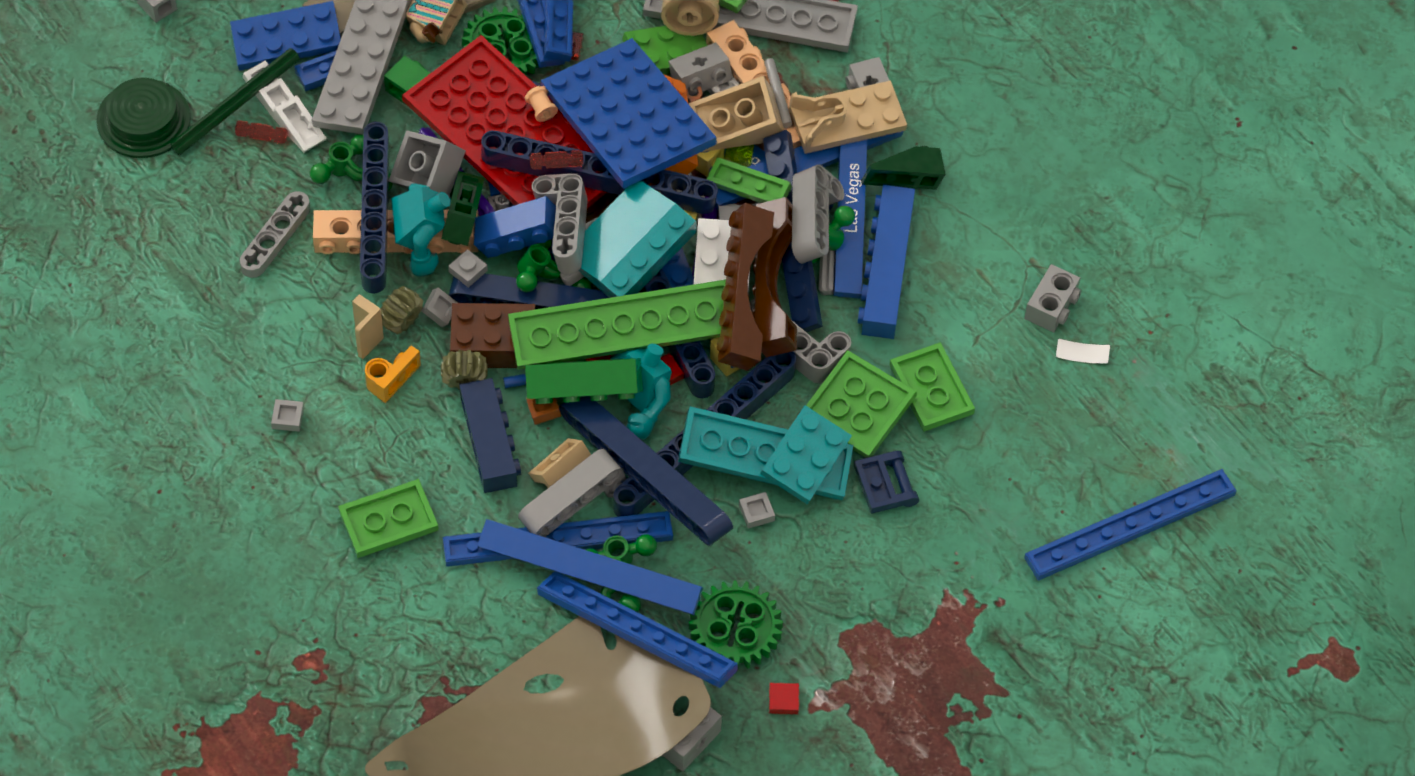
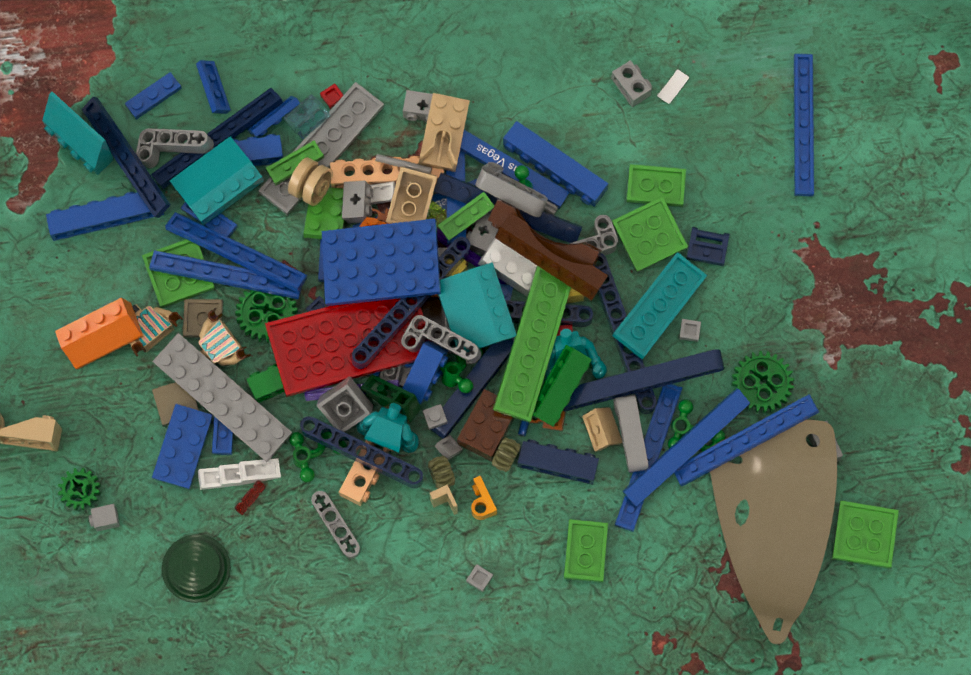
camera: 60 degrees left, 15 degrees up
dark green axle [170,48,299,155] -> none
light nougat bush [525,86,558,122] -> none
clear red axle [529,150,583,169] -> none
teal plate [760,405,852,505] -> none
red tile [769,683,799,714] -> none
dark green slope [861,146,946,190] -> none

